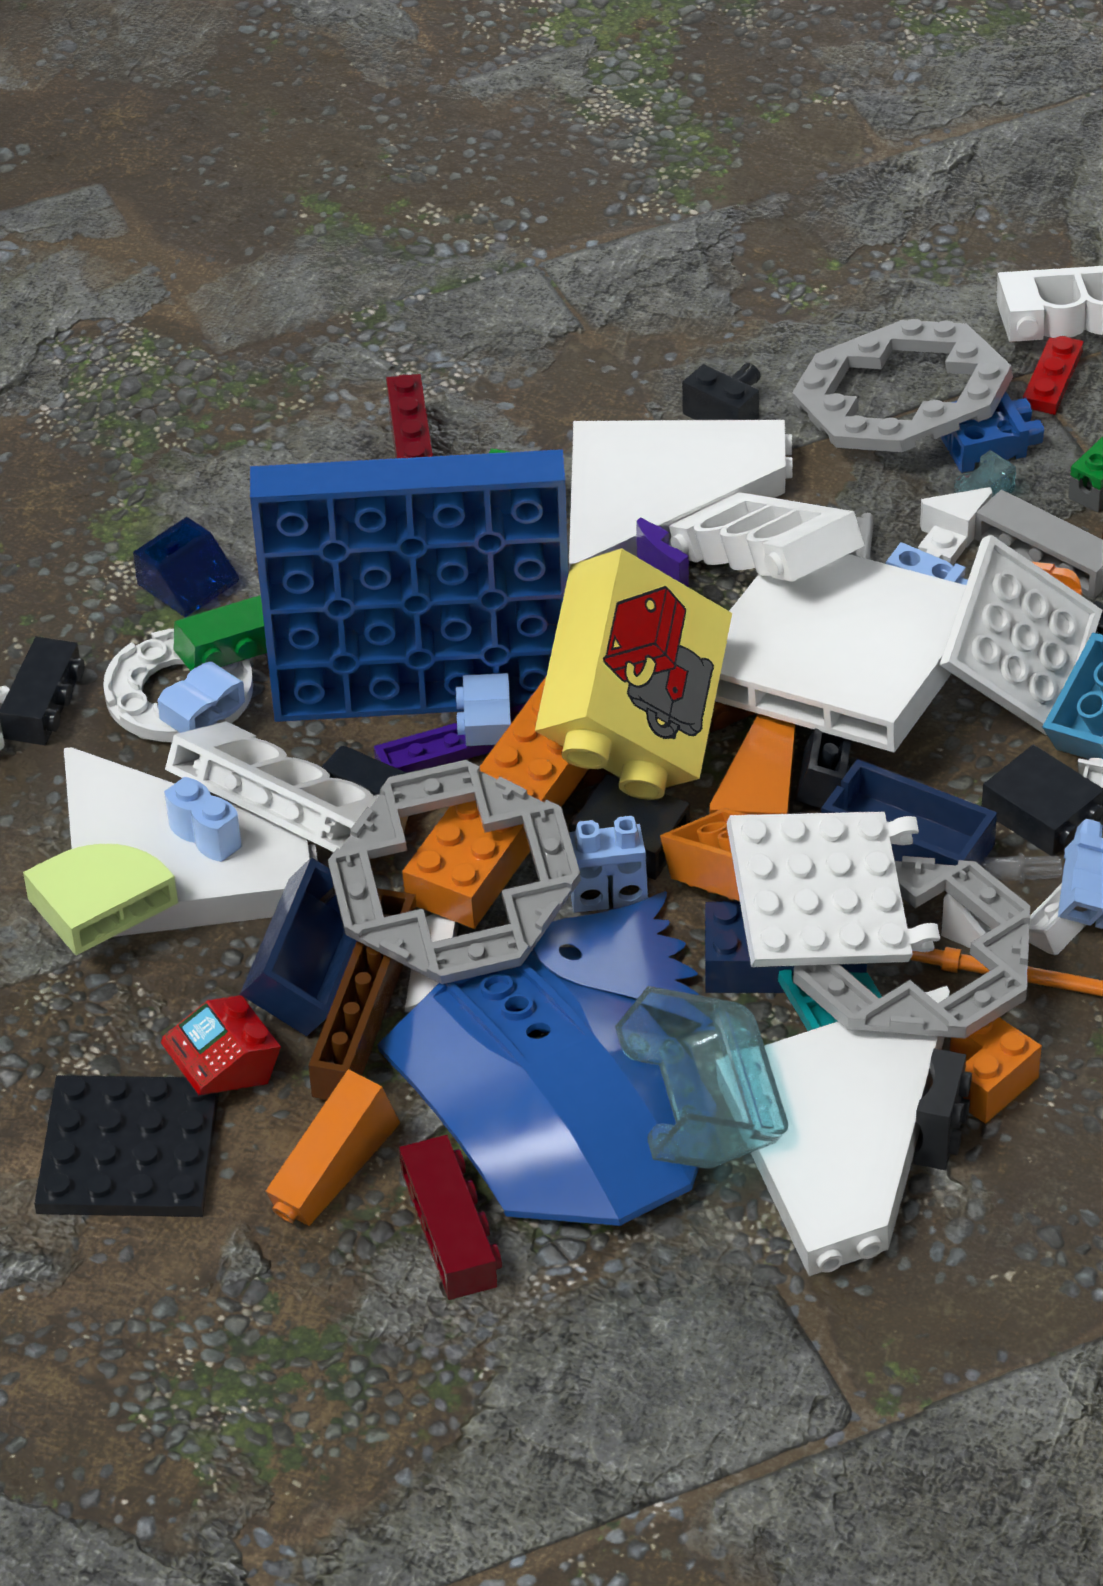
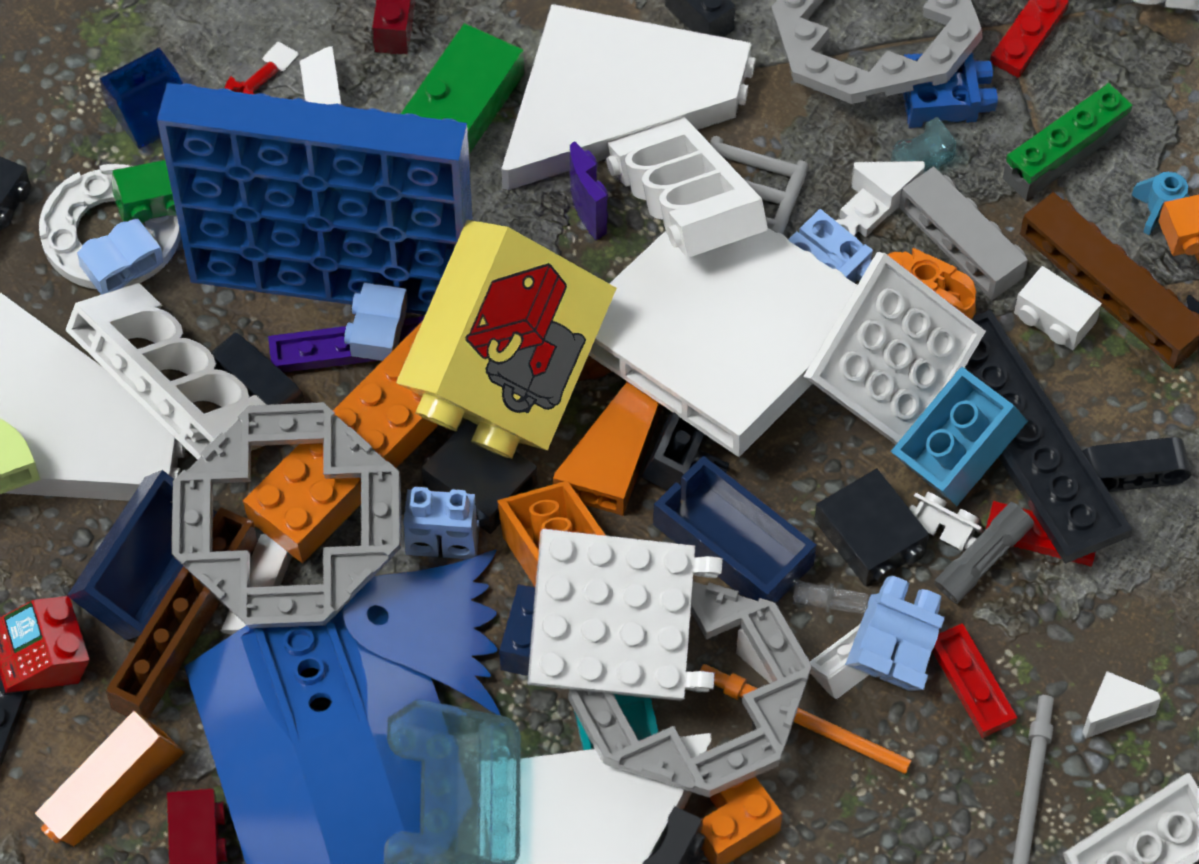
camera: 10 degrees right, 15 degrees up
light blue brick [164,777,242,862] -> none

